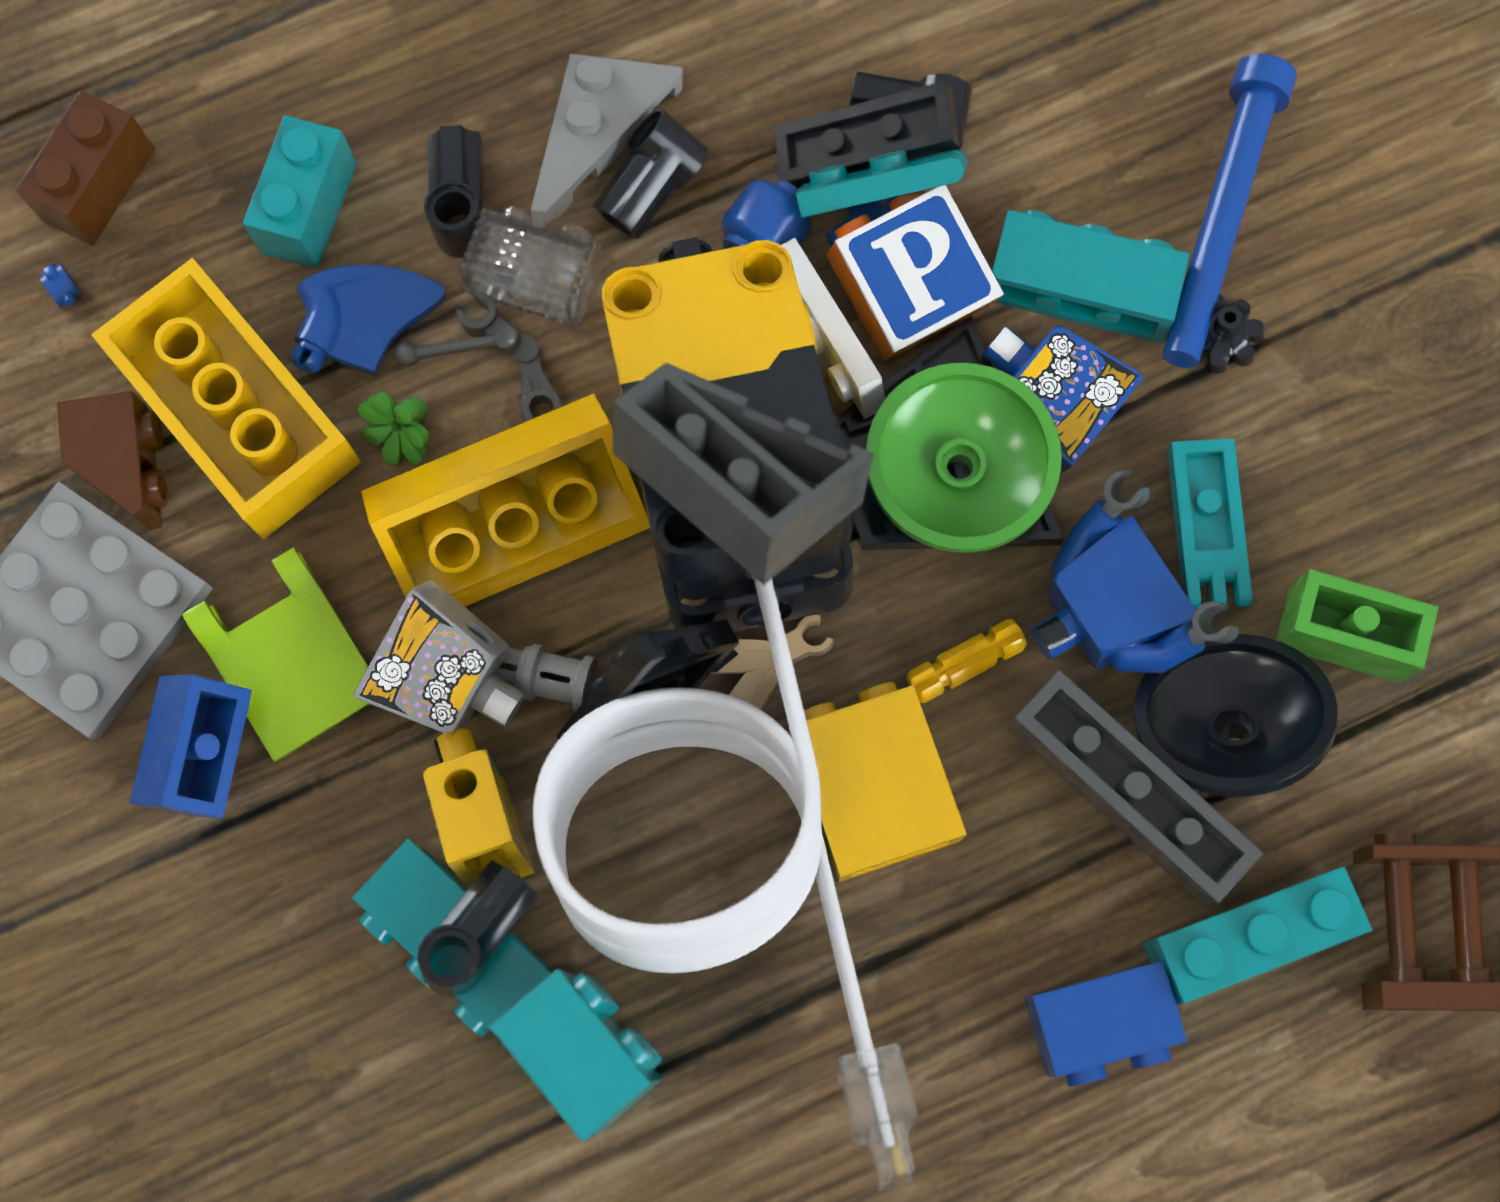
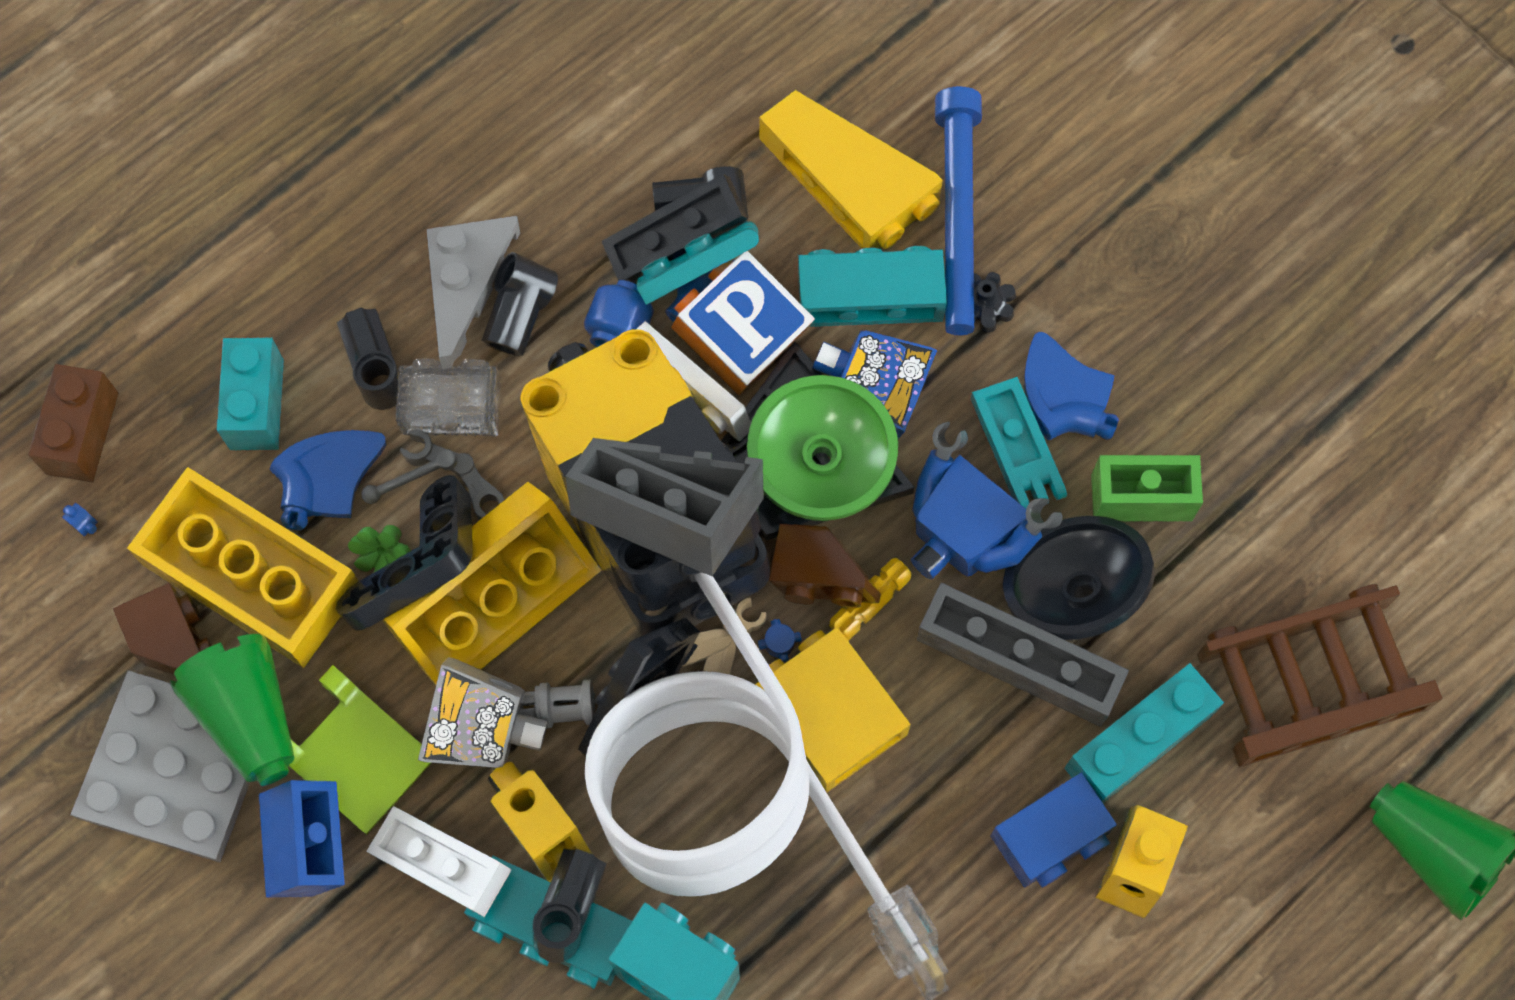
camera: 20 degrees left, 5 degrees down
none -> green cone [170,634,295,786]
none -> black beam [336,475,473,631]
none -> white plate [366,806,511,917]
none -> blue piece [758,619,802,662]
none -> yellow slope [759,90,943,249]
none -> reddish brown slope [769,524,881,608]
none -> blue arm [1024,332,1119,440]
none -> yellow torso [1095,805,1188,918]

